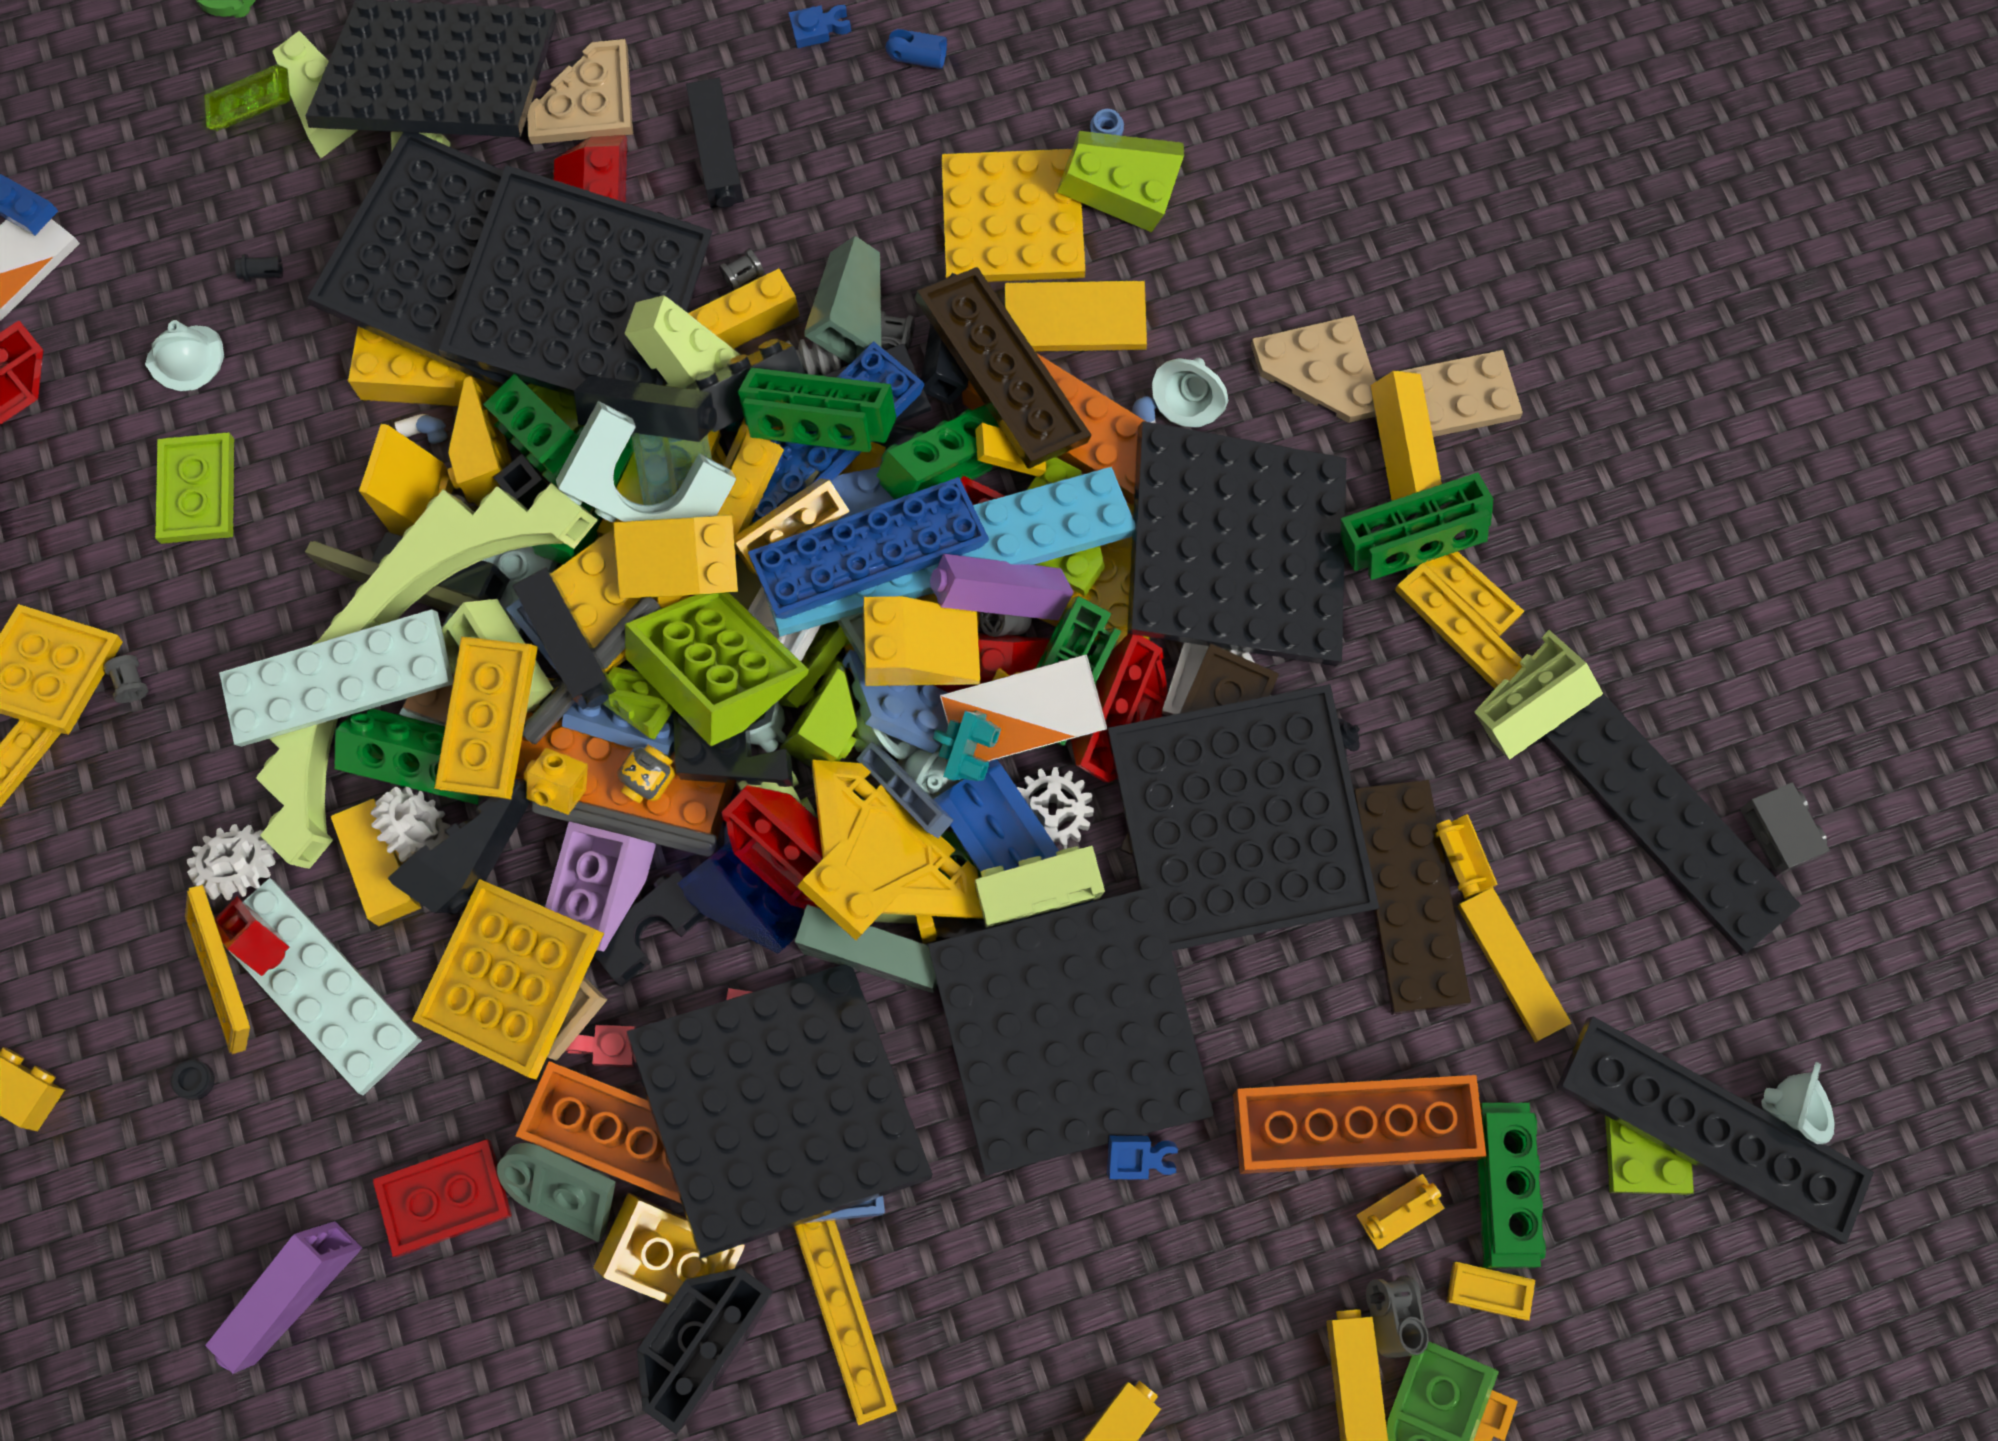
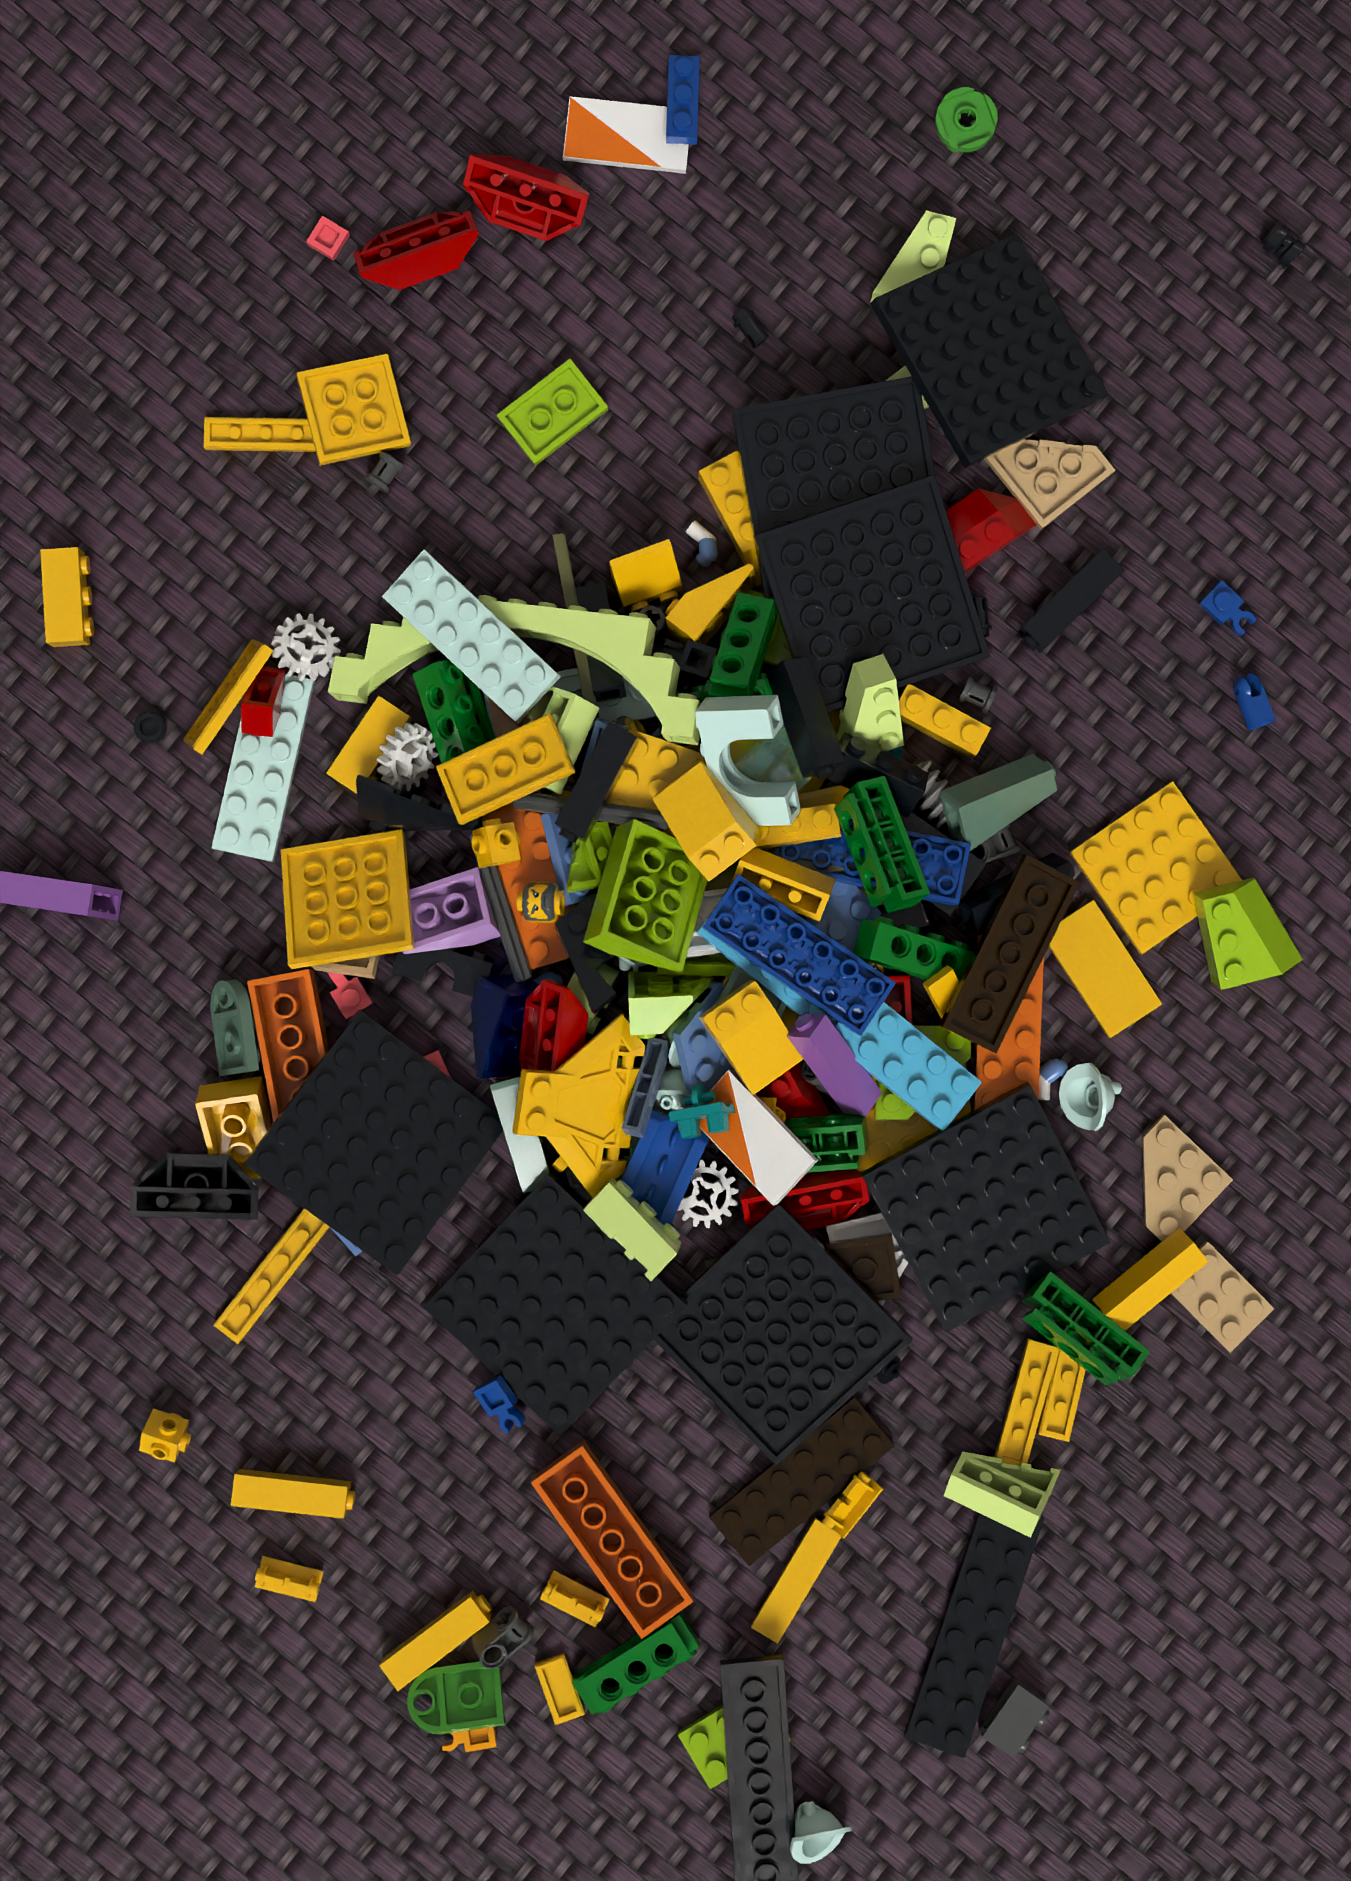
camera: 55 degrees right, 15 degrees up
light aqua helmet [145,320,224,391] -> none
clear neon green plate [204,64,290,131] -> none
red plate [373,1139,512,1257] -> none
medium blue plate [1090,109,1124,136] -> none

